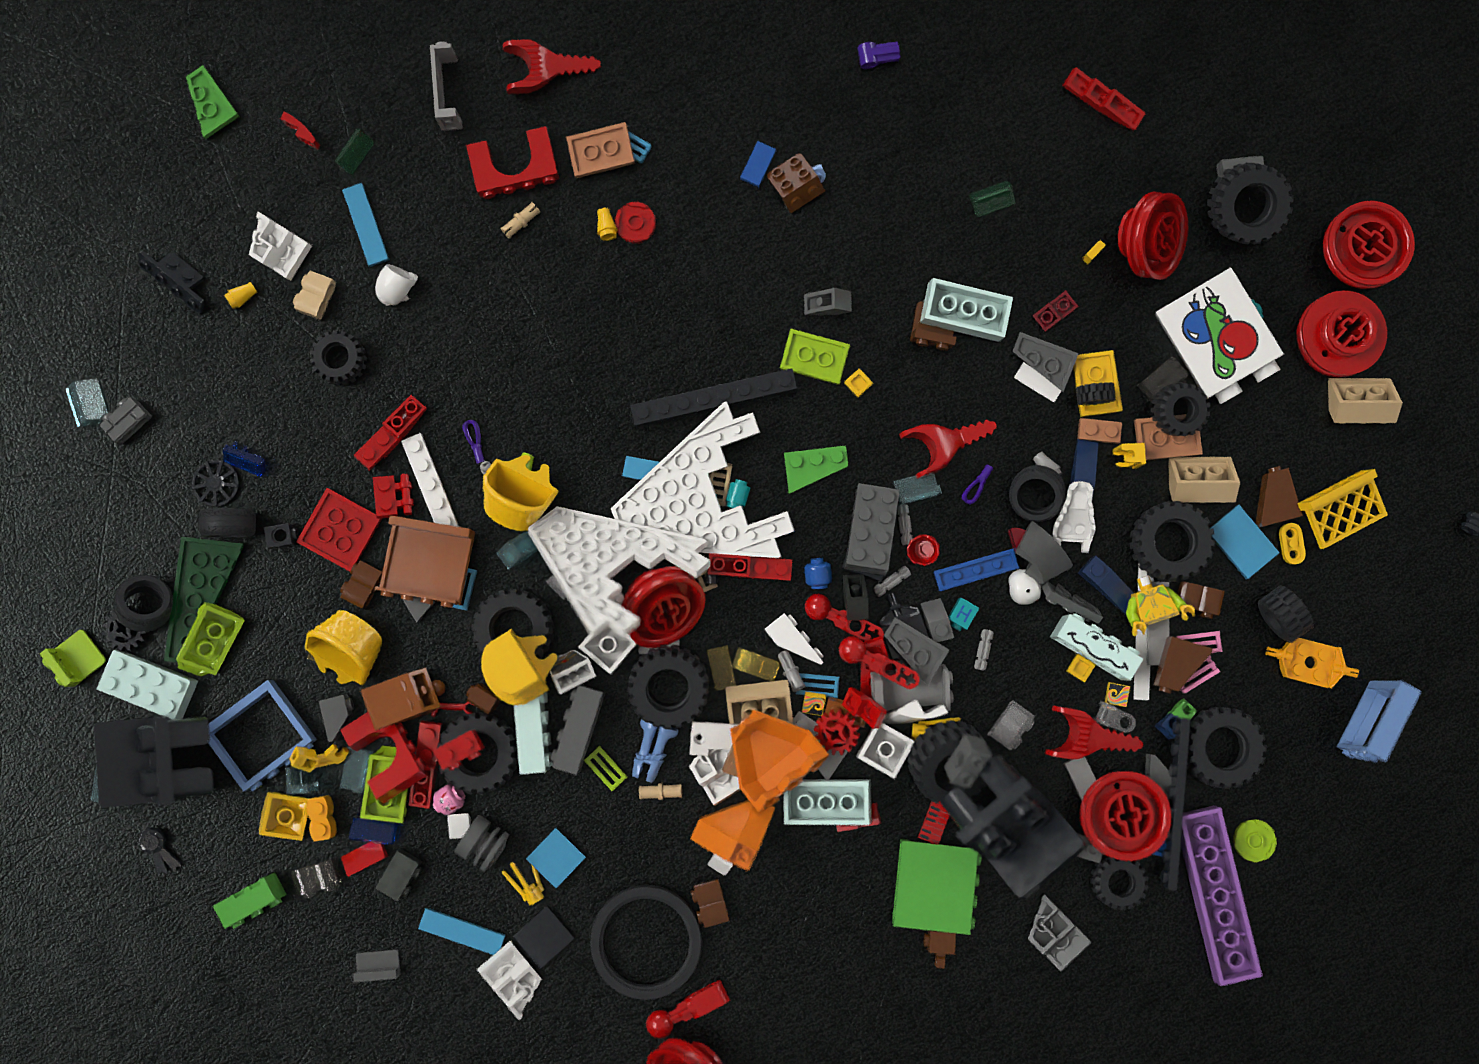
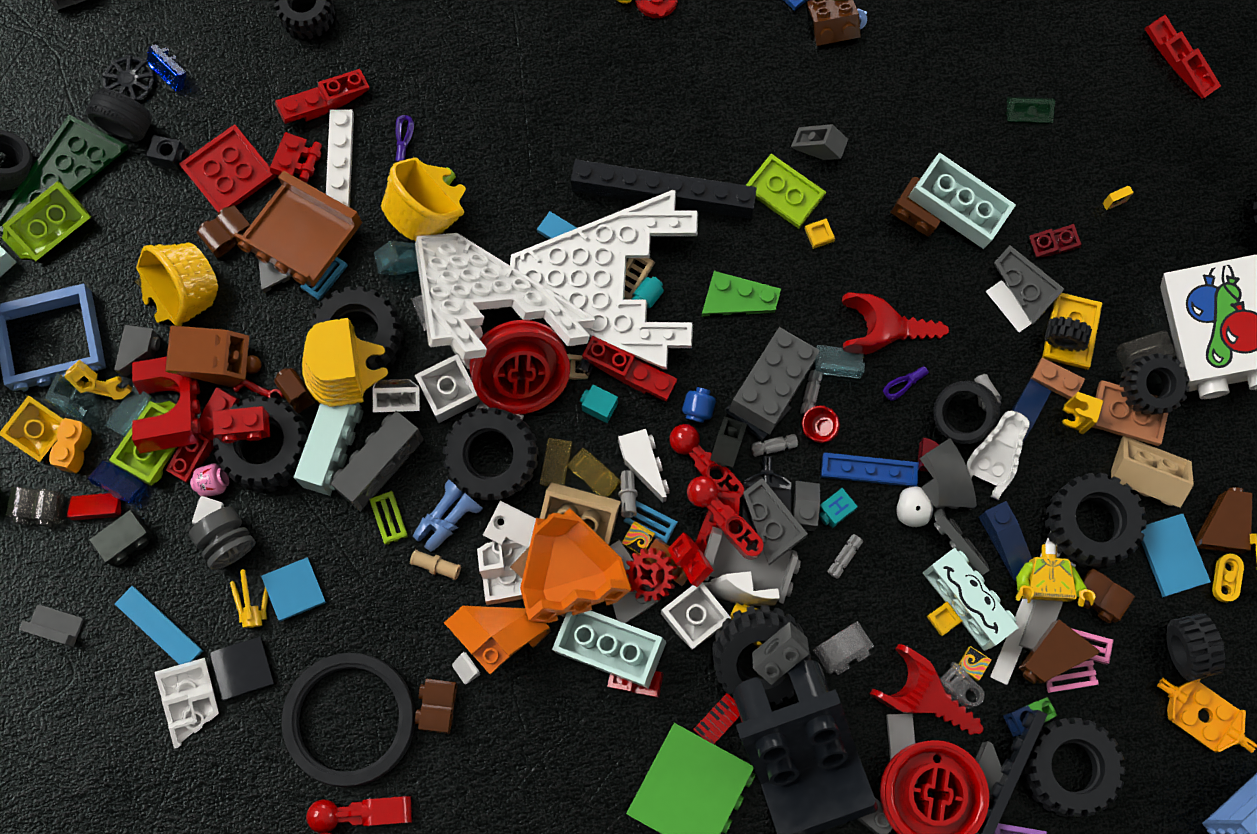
camera: 20 degrees right, 10 degrees down
red wheel [1118,192,1188,280] -> none
none -> teal brick [580,385,618,423]

